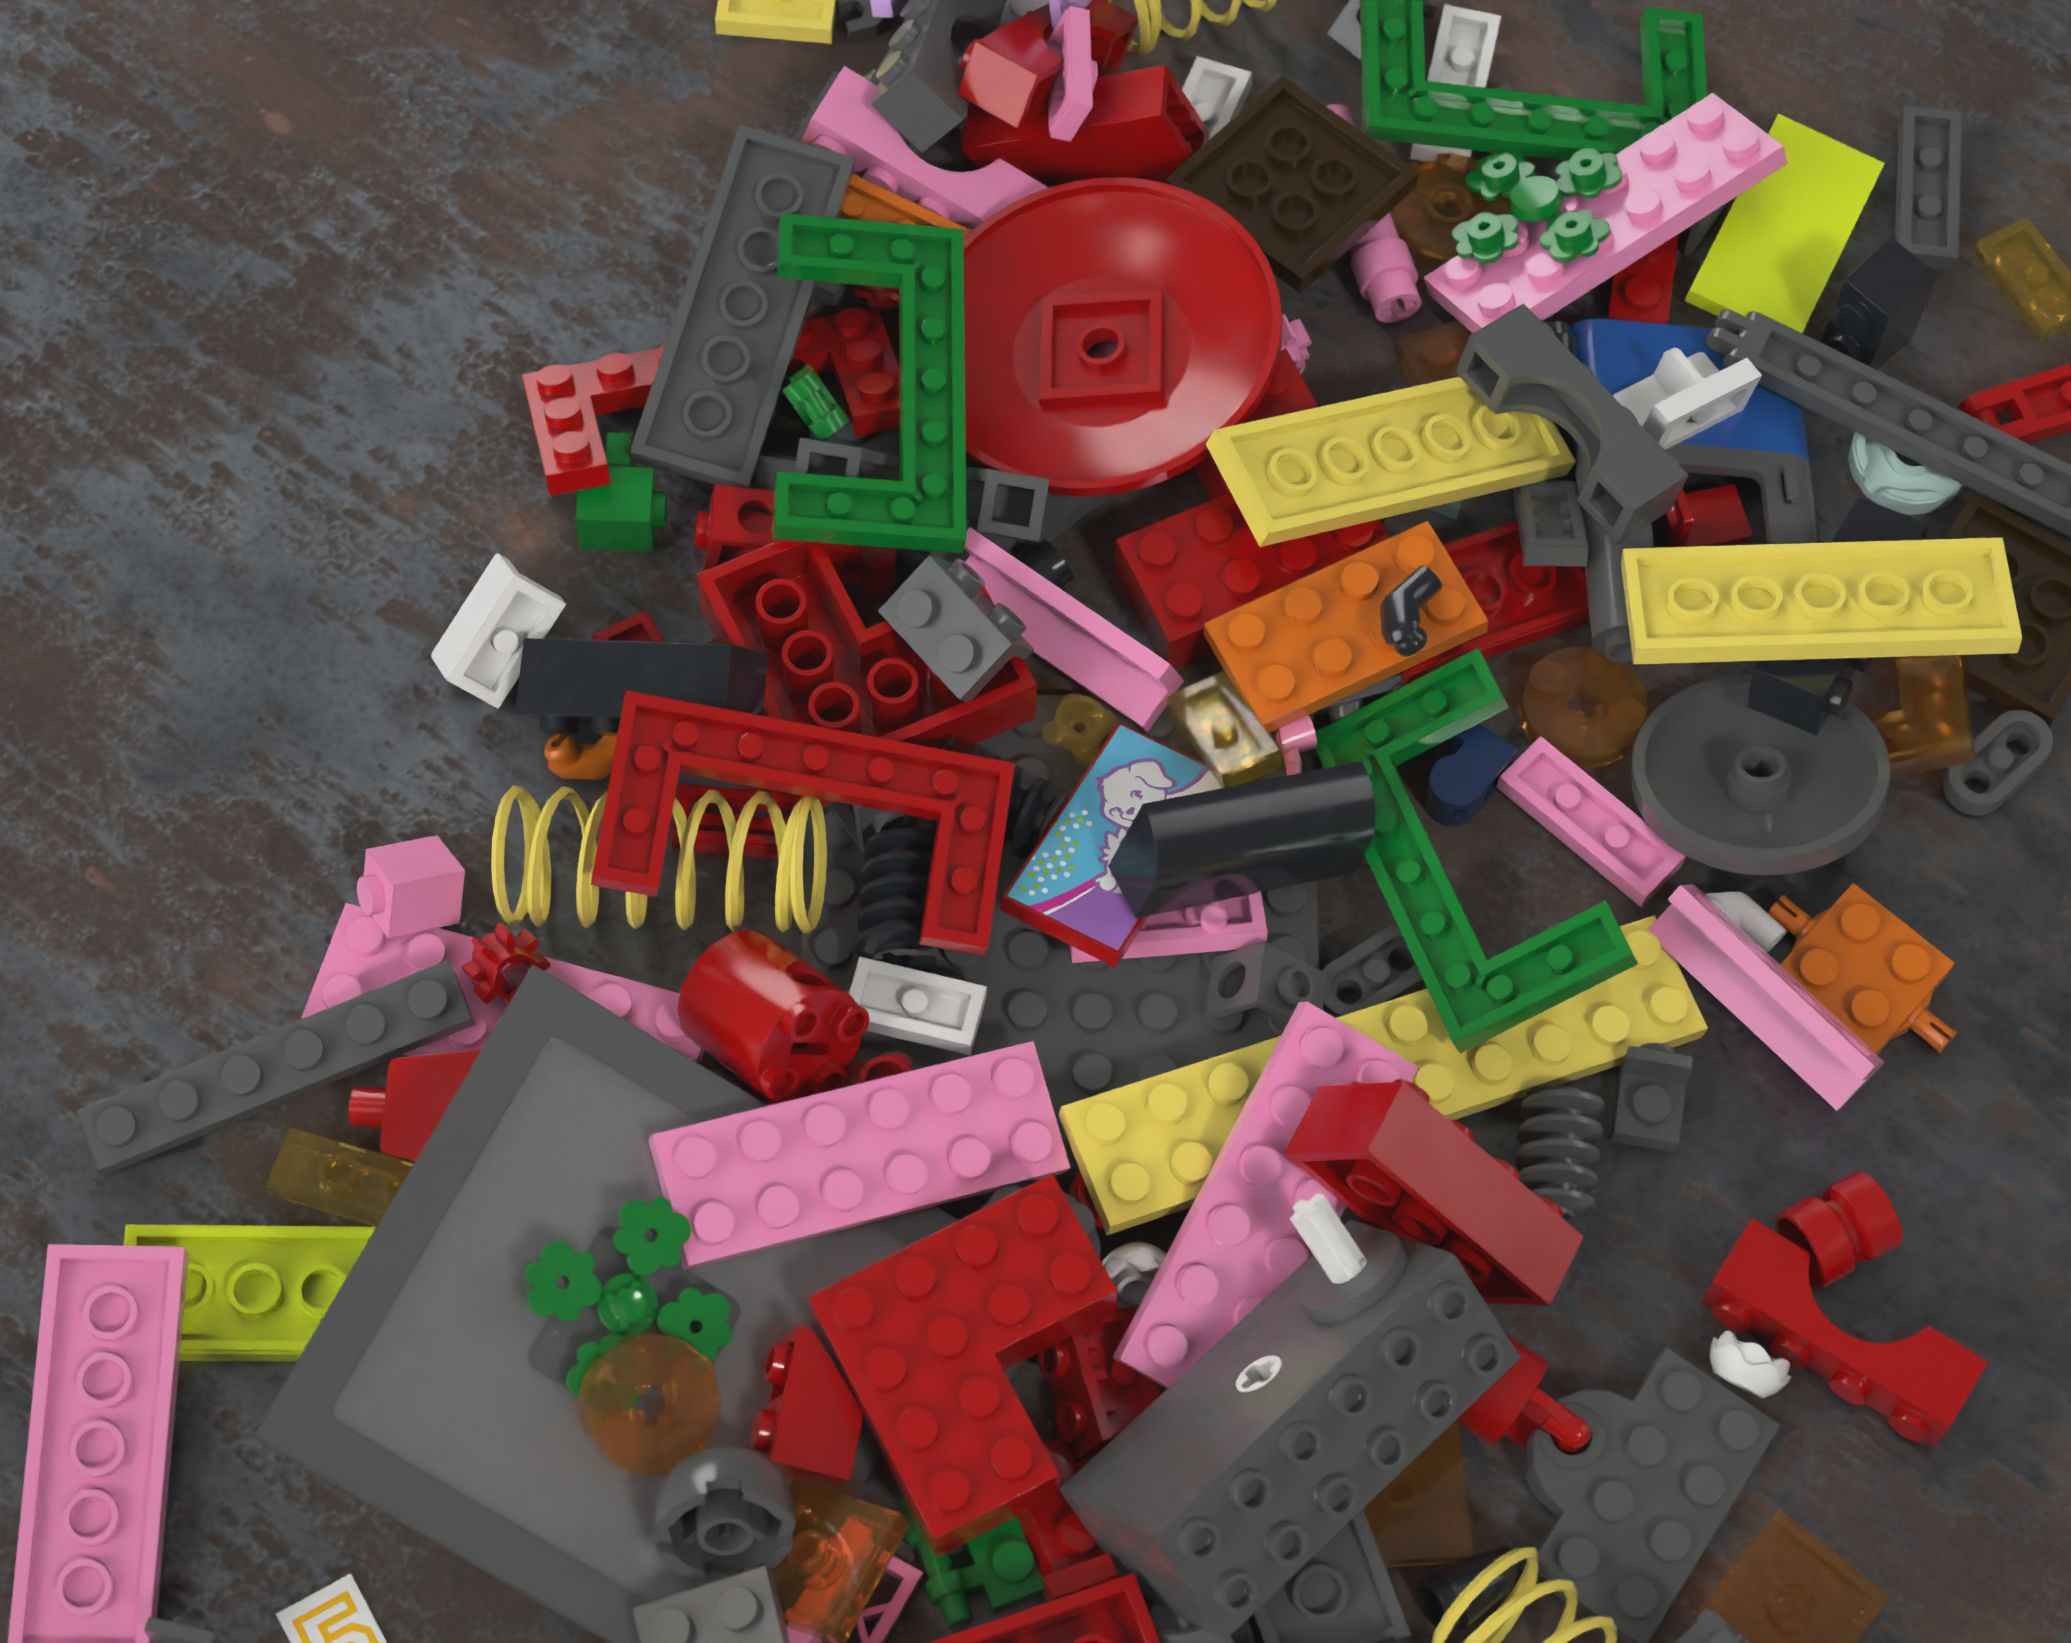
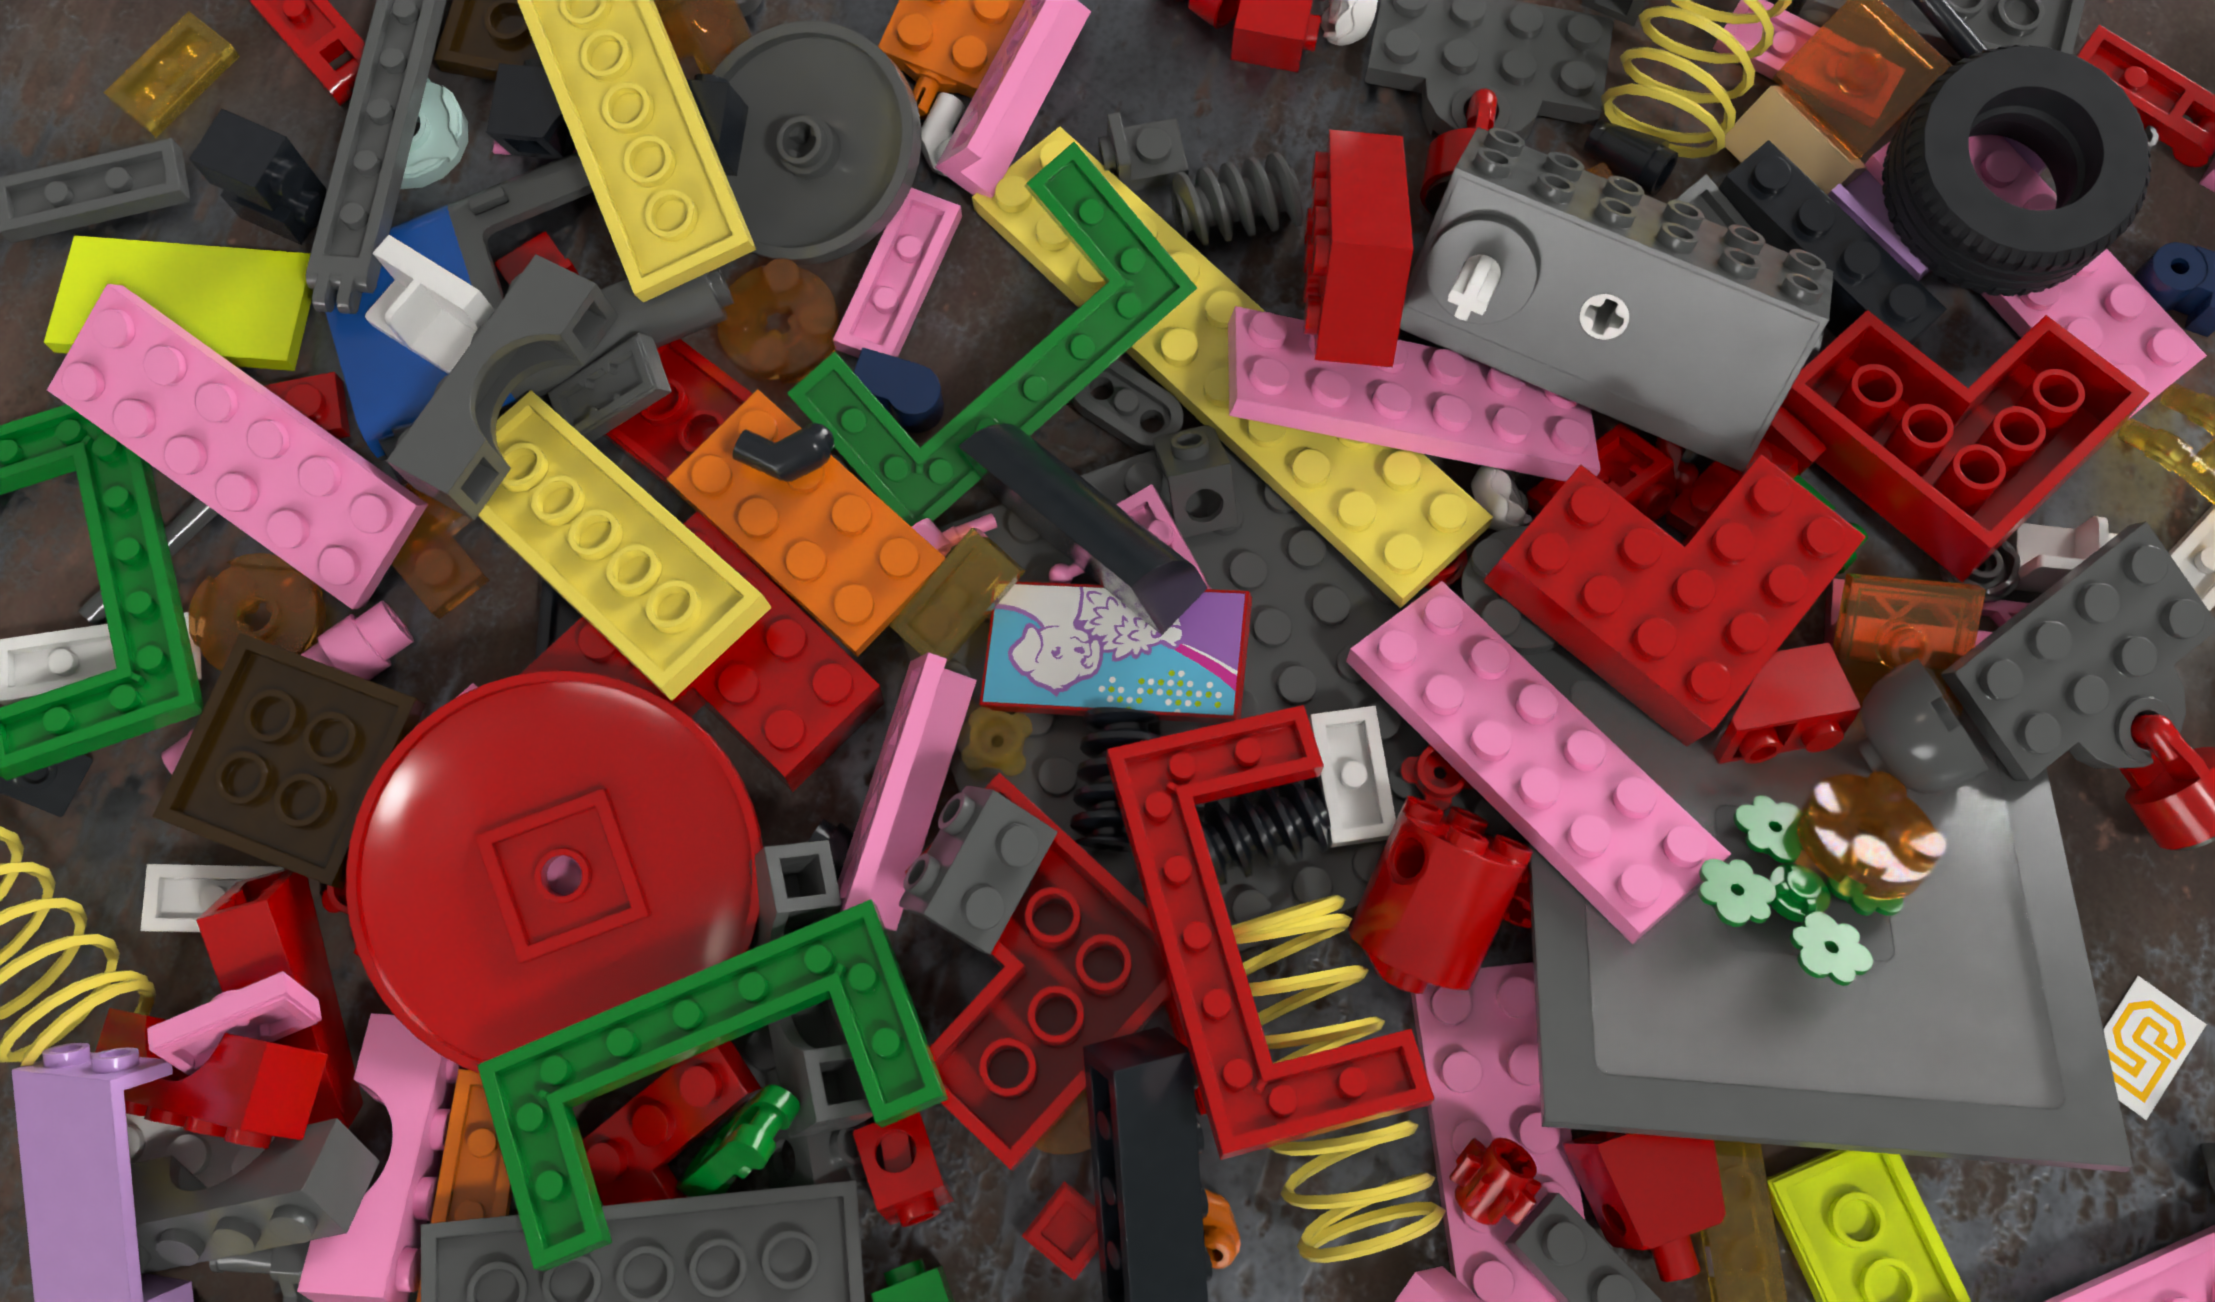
camera: 110 degrees left, 10 degrees up
green plant [1452,148,1622,264] -> none

